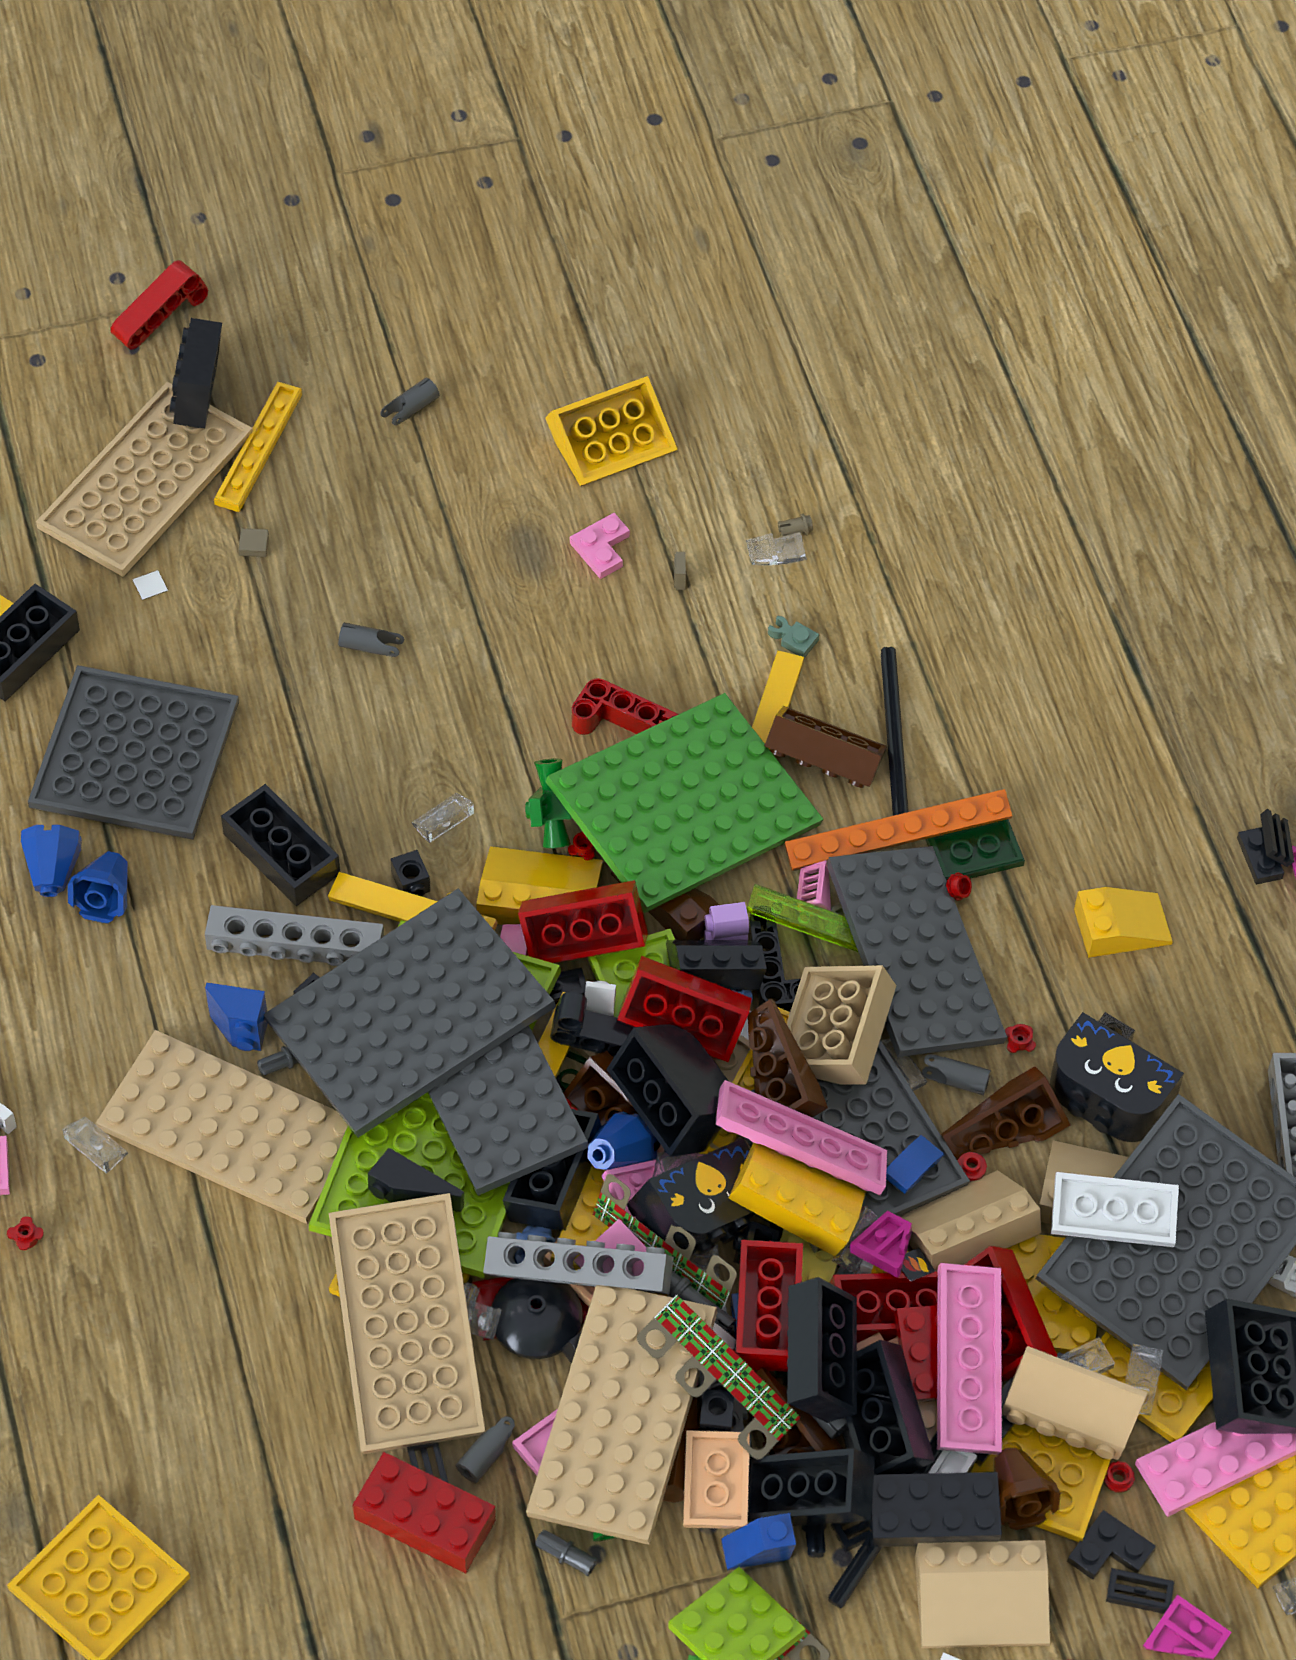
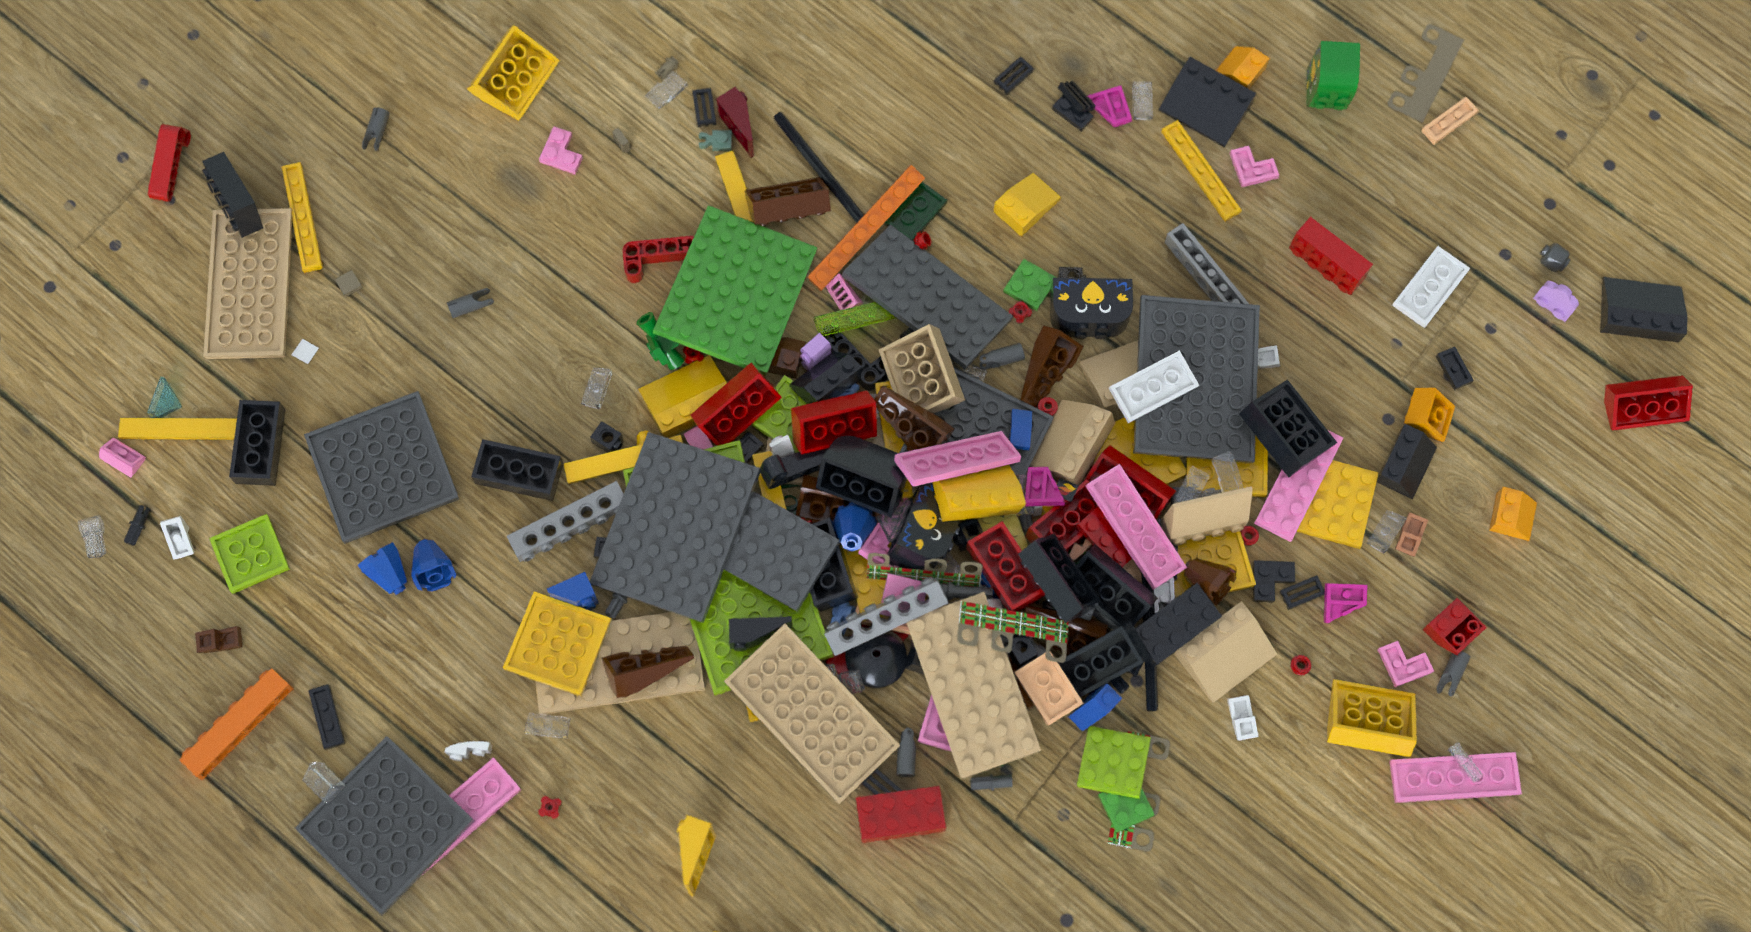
camera: 35 degrees left, 15 degrees up
none -> yellow plate [503,591,612,696]
none -> reddish brown wedge [602,646,694,698]
none -> yellow slope [677,815,716,897]
none -> black tile [692,88,717,127]
none -> dark red slope [716,86,754,158]
none -> black tile [994,56,1034,95]
none -> bright green plate [1003,259,1057,311]

